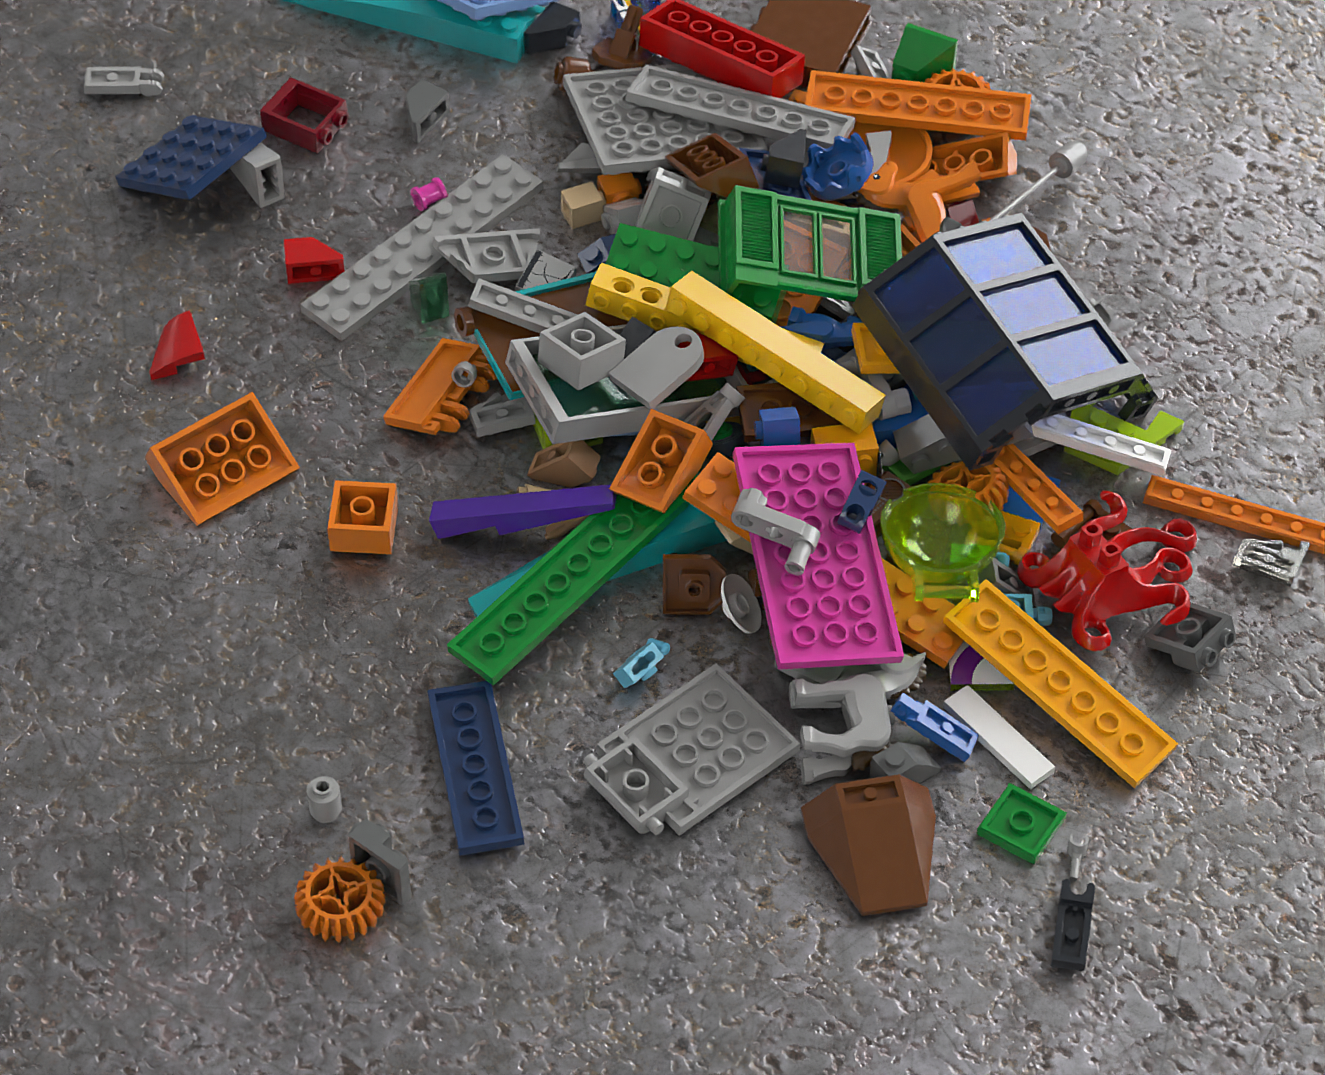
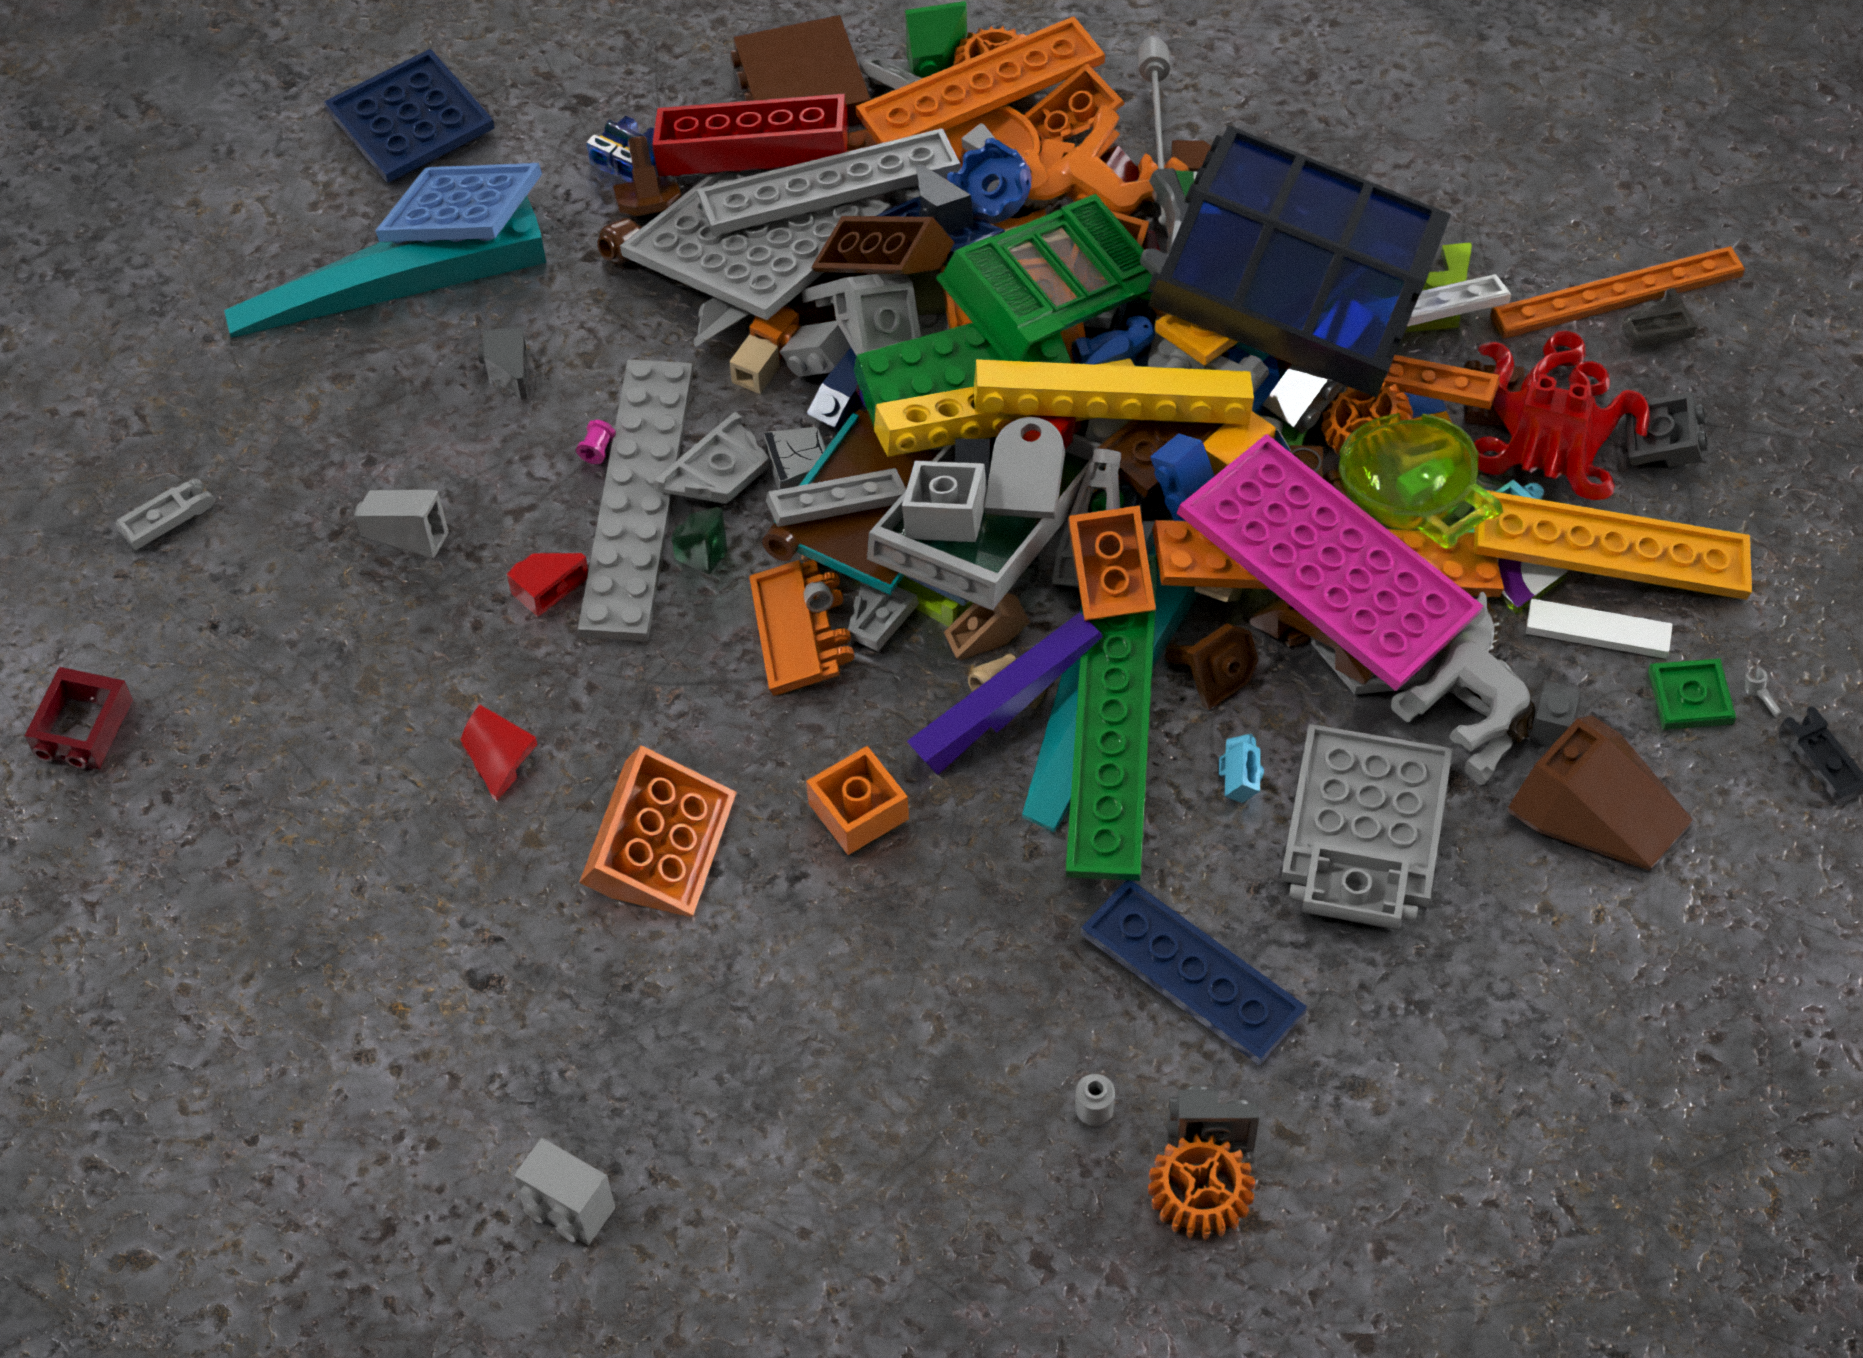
camera: 35 degrees left, 5 degrees up
dark blue plate [115,115,267,200] -> none
dark red window [260,77,349,154] -> none
black slope [524,2,582,54] -> none
white dish [721,574,762,634] -> none
light grey beam [731,488,820,575] -> none
dark blue leg [837,470,887,534] -> none
blue hinge [890,693,979,762] -> none

